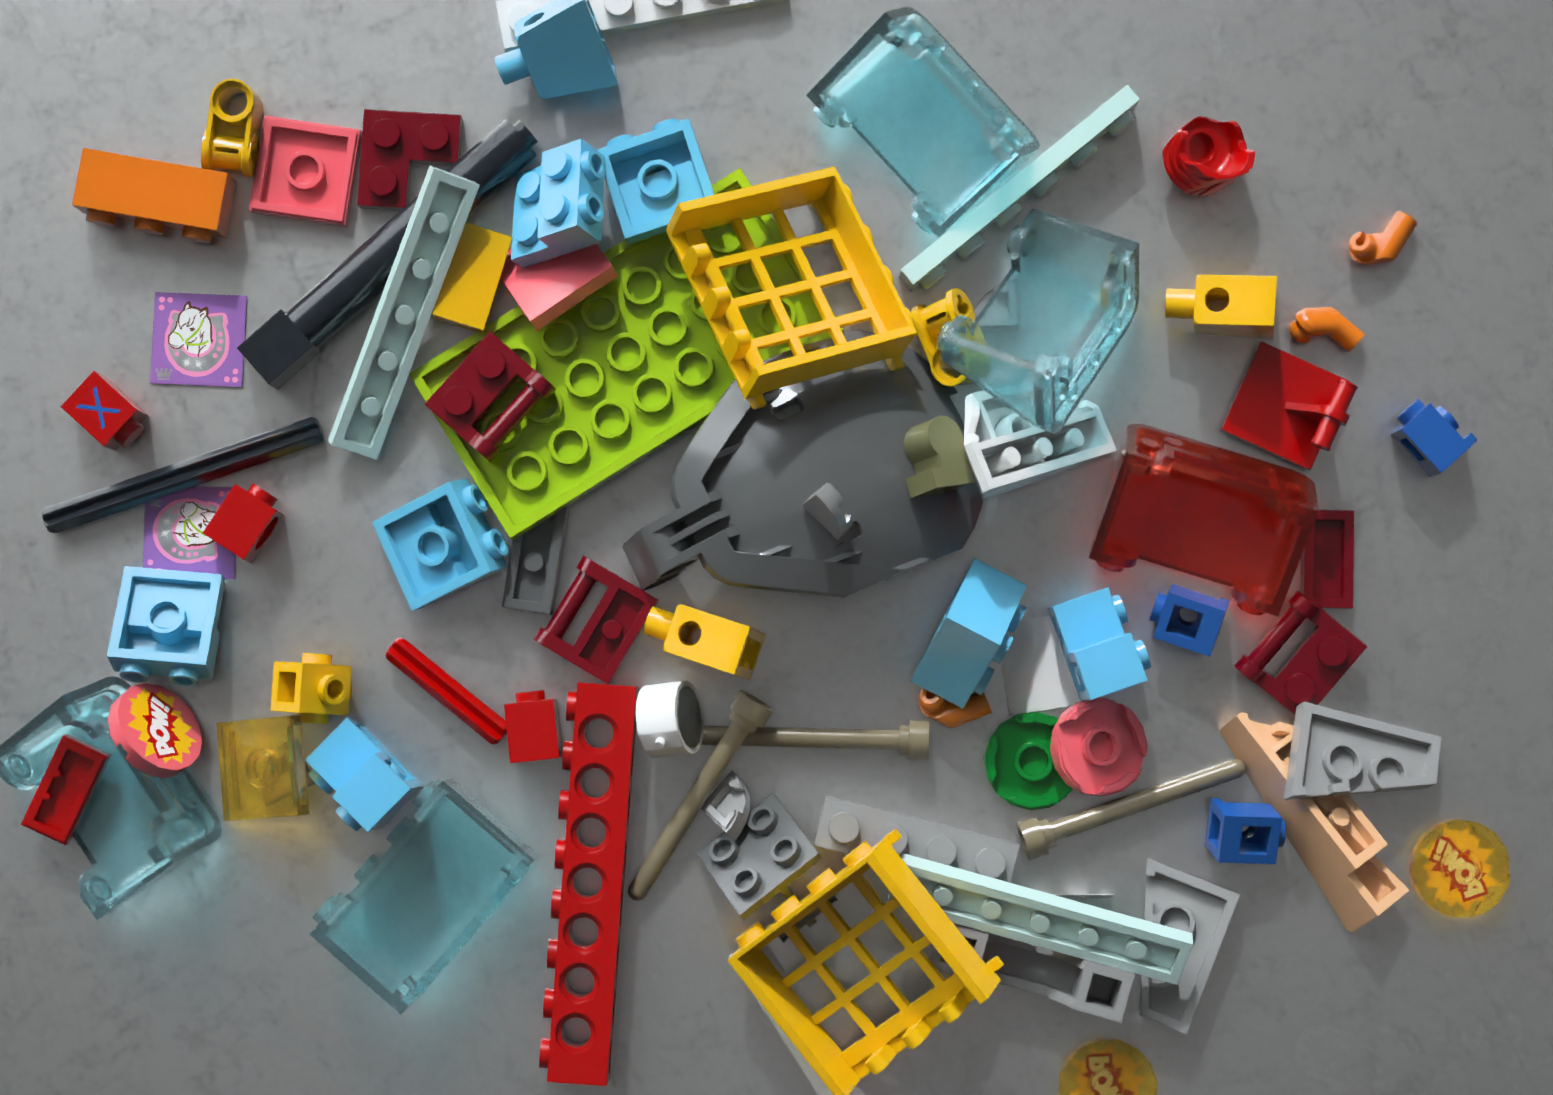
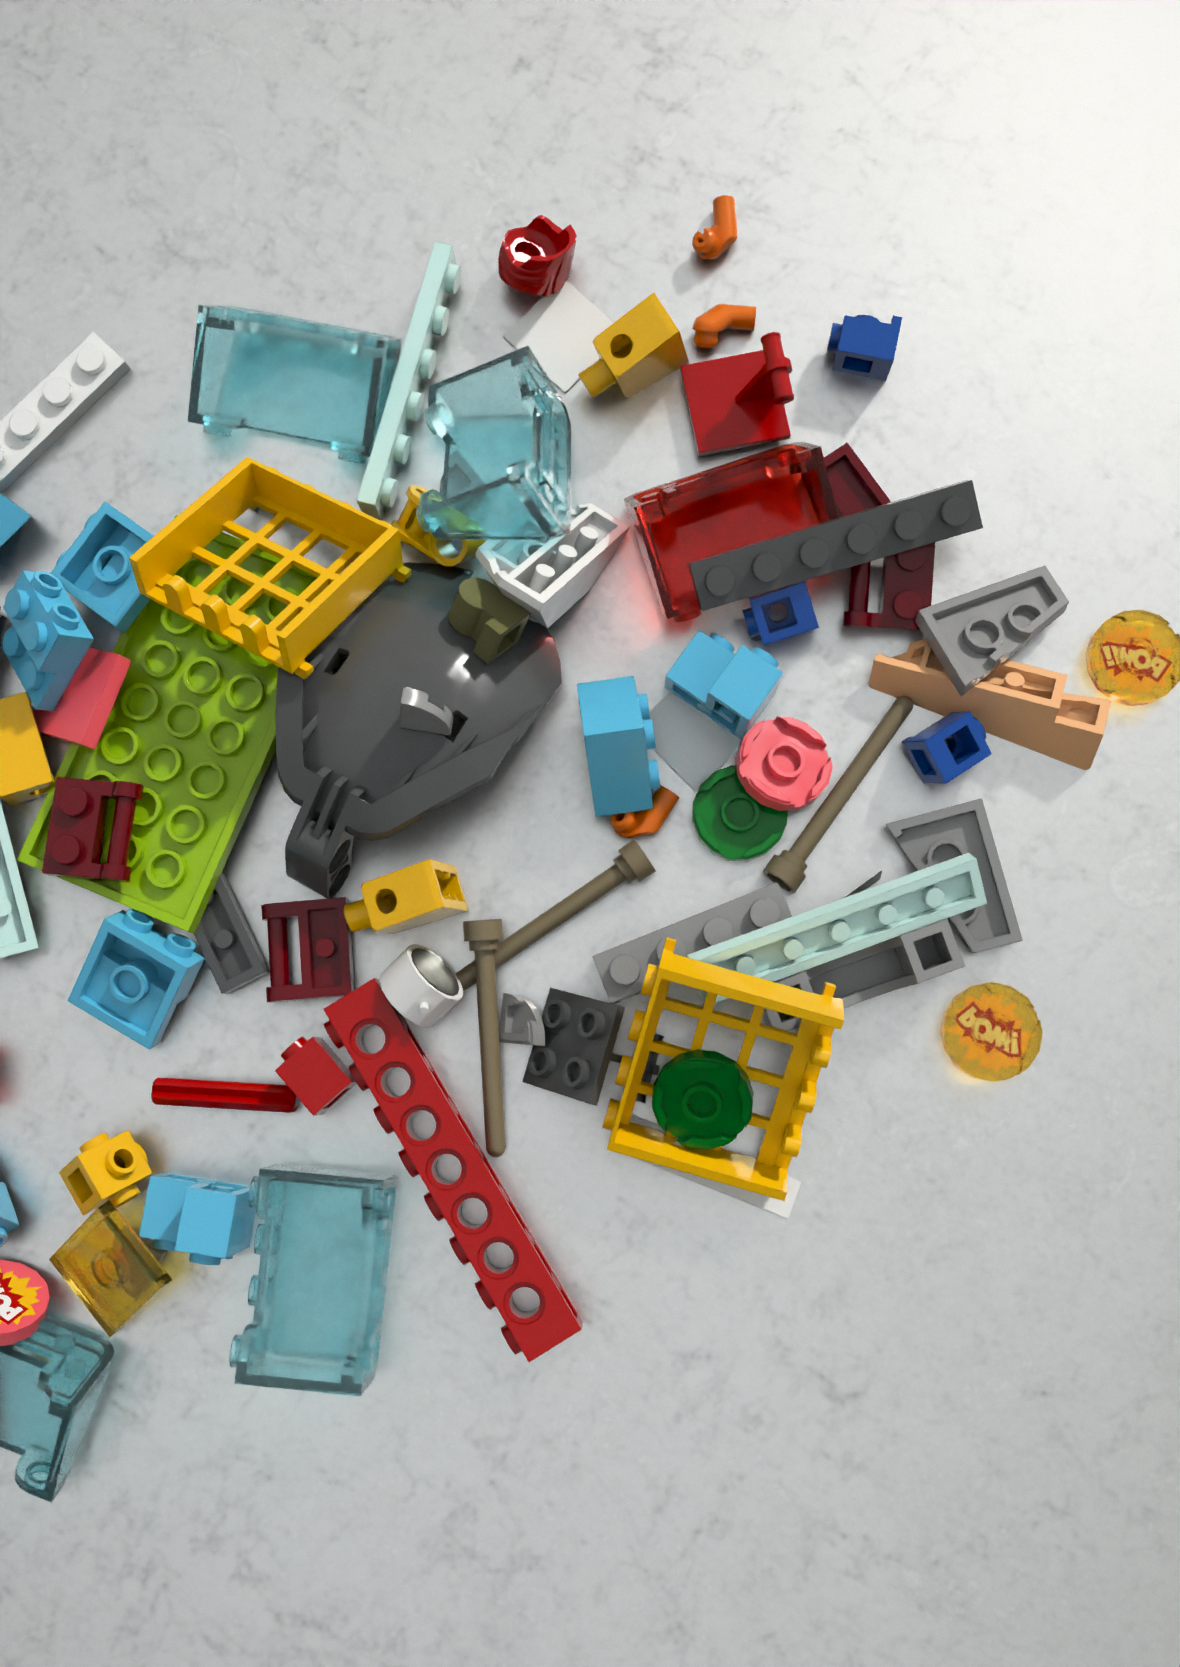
camera: 30 degrees left, 5 degrees down
none -> white sticker [503,280,614,393]
none -> green tile [652,1049,754,1149]
none -> dark grey plate [687,480,983,611]

